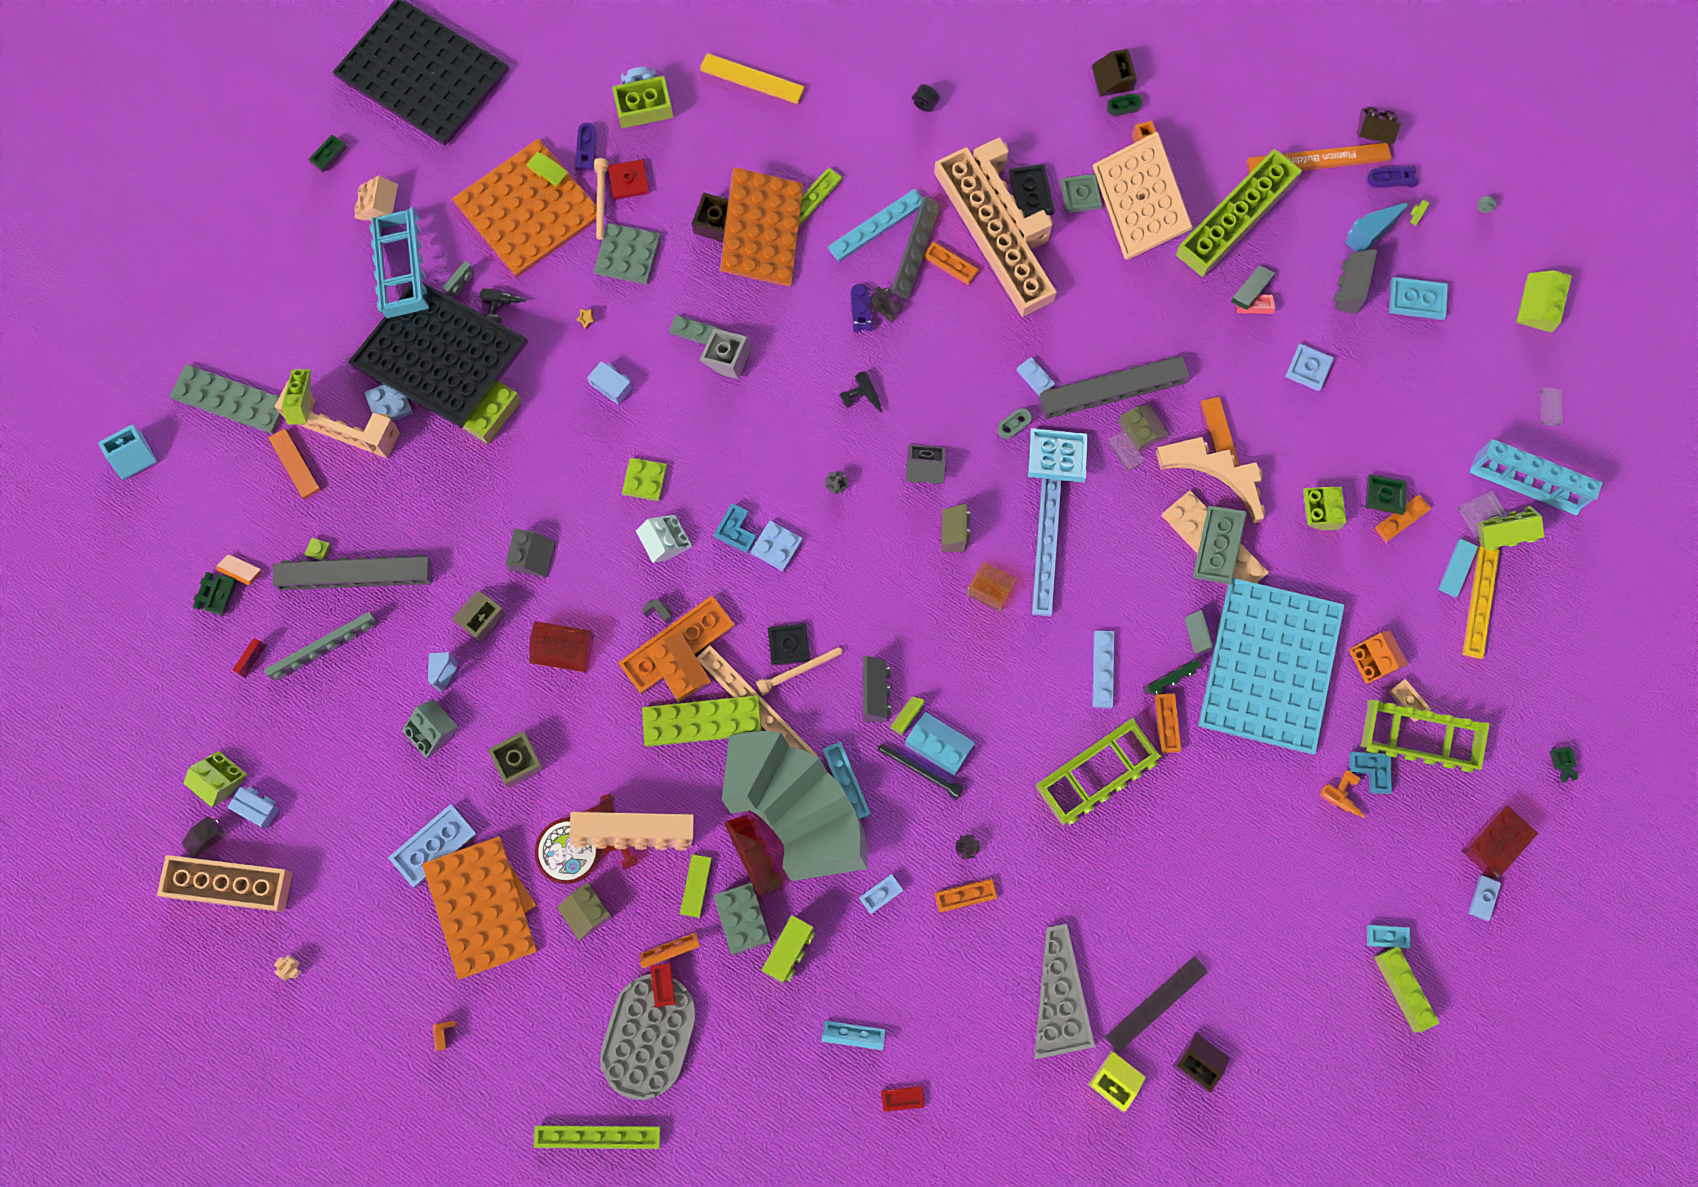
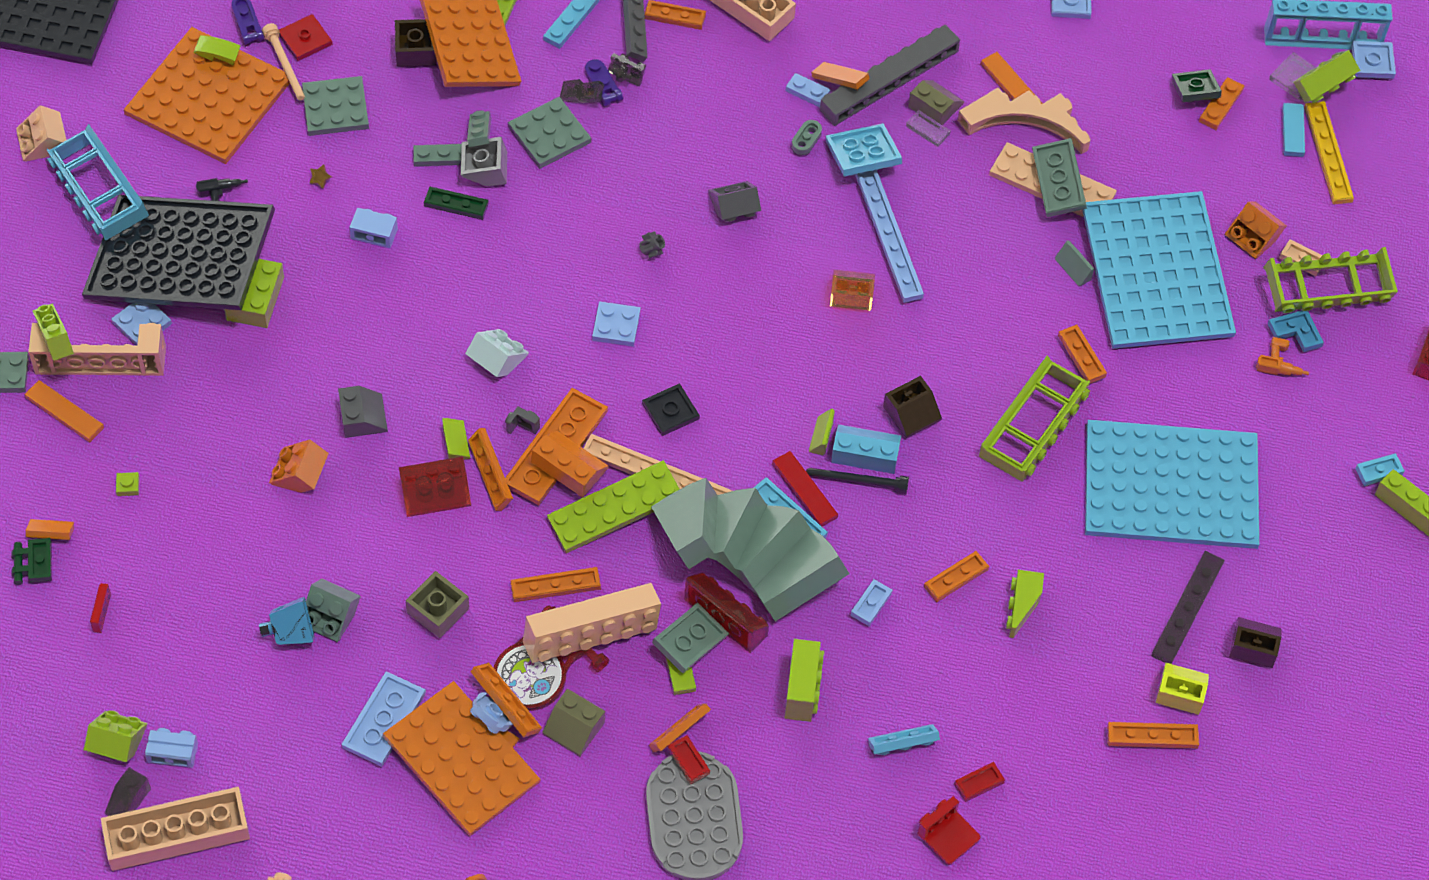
camera: 25 degrees left, 15 degrees down
sand green plate [264,612,378,680] -> none
dark grey brick [273,555,432,591] -> none
light blue tile [428,653,457,692] -> none
sand green plate [442,261,475,298] -> none
olive slope [451,590,506,643] -> none
lime plate [622,458,667,501] -> none
sand green brick [713,883,771,956] -> none
dark azure plate [714,503,756,554] -> none
light nougat piece [755,648,843,696] -> none
black piece [839,371,883,413] -> none
dark grey slope [863,656,891,722] -> none
olive slope [941,504,970,552] -> none
clear smoke gear [955,835,980,859] -> none
light grey wing [1034,924,1095,1059] -> none
light blue plate [1092,631,1114,709] -> none
dark green plate [1143,659,1201,695] -> none
lime slope [1303,487,1346,530] -> none
none -> dark azure torso [259,597,315,645]
none -> orange slope [269,439,329,493]
none -> dark green tile [424,186,489,220]
none -> lime slope [442,418,470,462]
none -> sand green plate [467,110,491,147]
none -> orange tile [468,428,513,511]
none -> light blue plate [470,692,513,734]
none -> orange tile [471,663,542,737]
none -> sand green plate [508,97,591,169]
none -> orange tile [510,567,601,602]
none -> clear smoke slope [560,79,605,103]
none -> sand green plate [652,603,729,673]
none -> red tile [772,451,838,526]
none -> orange tile [811,62,870,89]
none -> dark brown slope [883,375,942,438]
none -> red bracket [917,796,981,865]
none -> lime slope [1006,570,1044,638]
none -> medium azure plate [1085,420,1259,549]
none -> orange plate [1107,722,1199,749]
none -> light blue plate [1352,41,1396,79]

